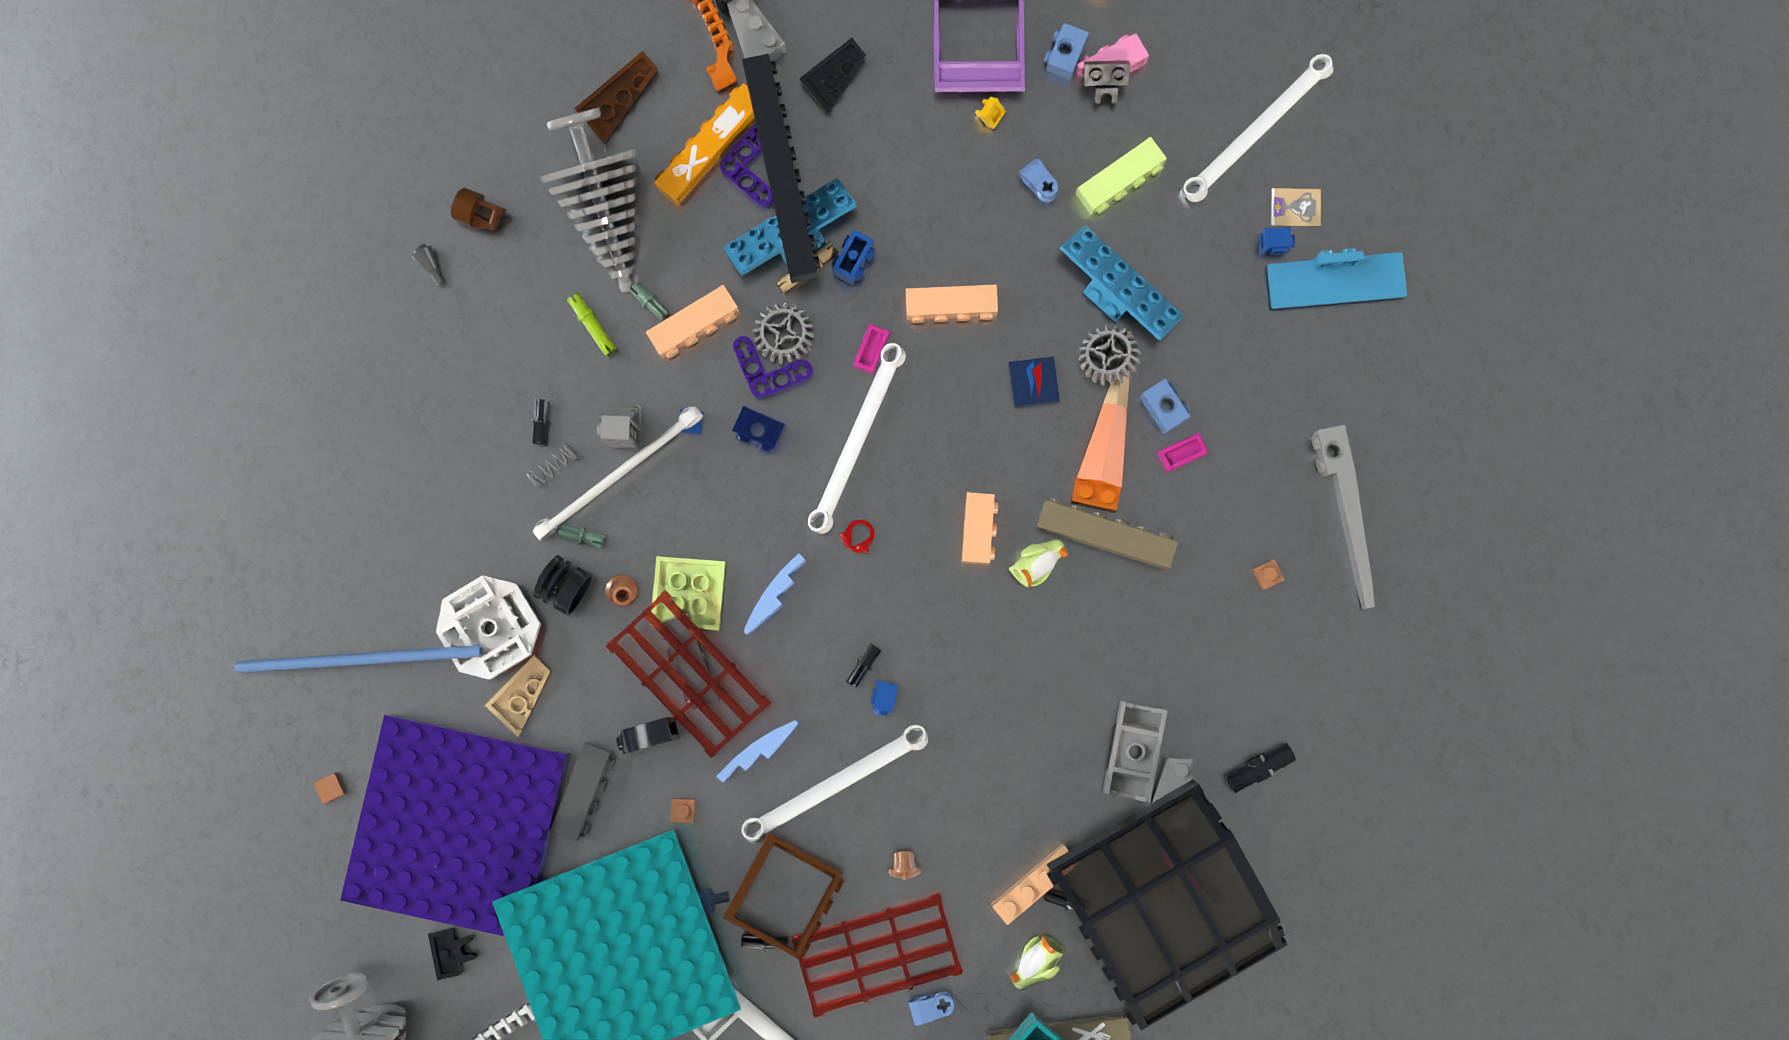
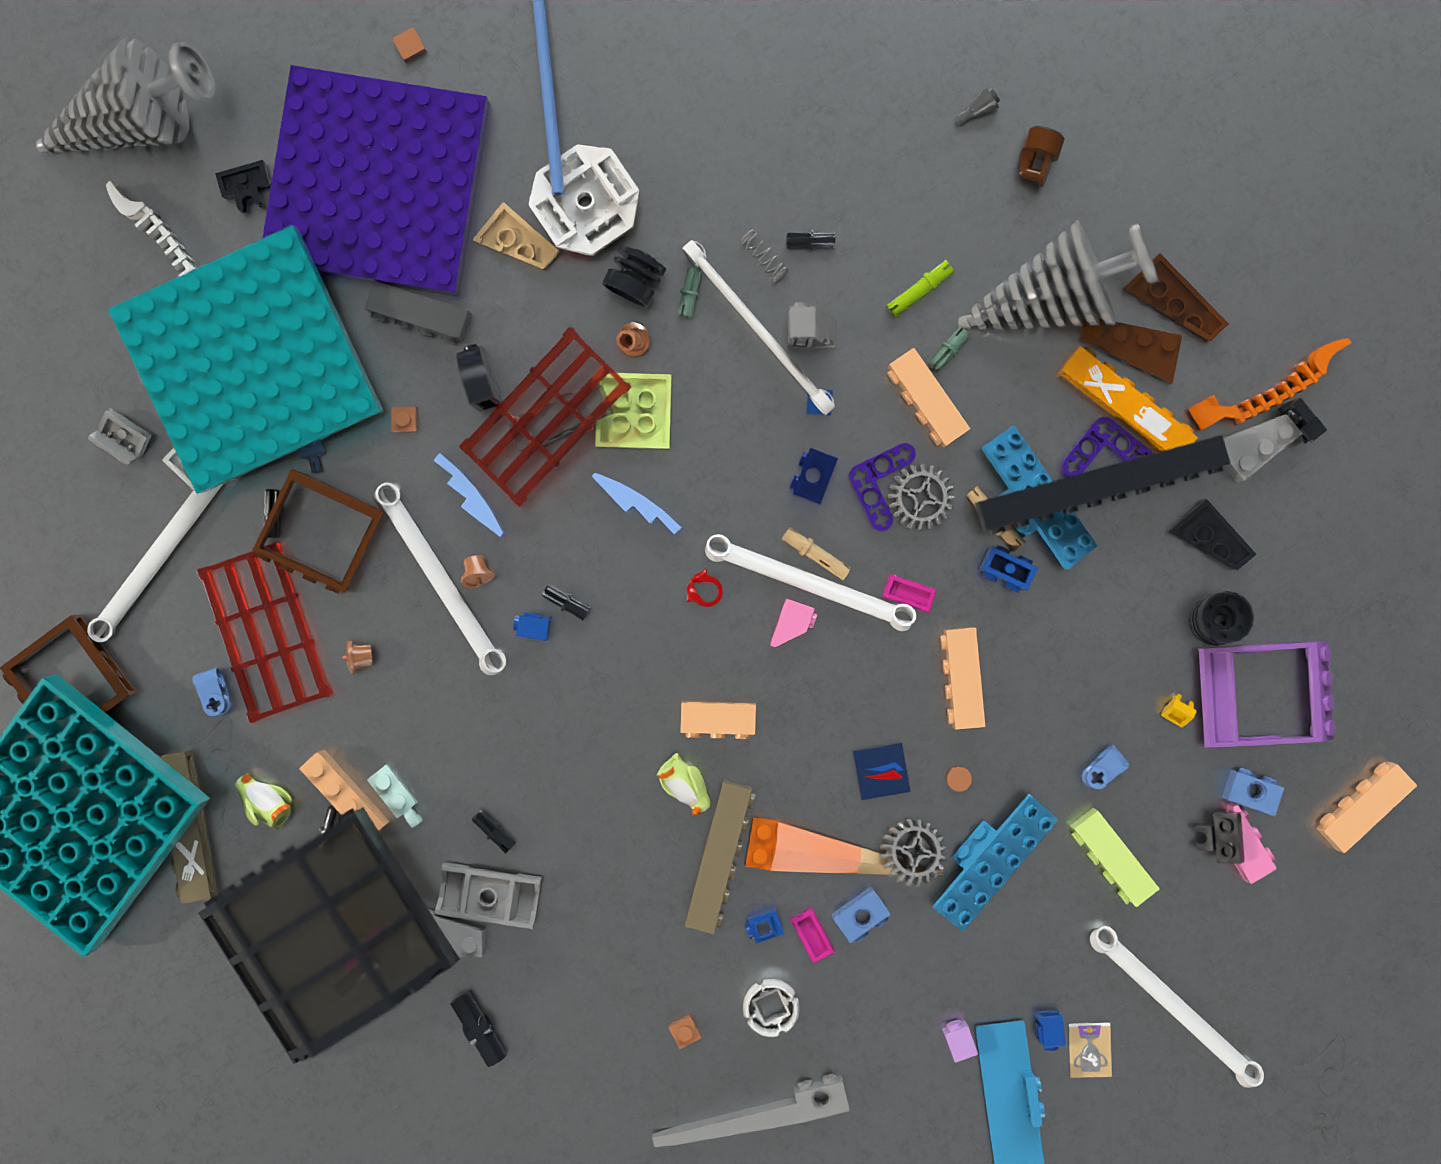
camera: 85 degrees right, 5 degrees up
none -> light aqua plate [367,764,423,828]
none -> nougat piece [461,555,495,588]
none -> black axle [472,810,516,854]
none -> white piece [743,979,800,1037]
none -> blue window [745,907,784,944]
none -> bright pink slope [770,599,817,647]
none -> tan pin [781,527,851,581]
none -> lavender brick [942,1020,978,1063]
none -> nougat tile [946,766,972,792]
none -> reddish brown wing [1079,317,1182,384]
none -> black wheel [1190,591,1254,646]

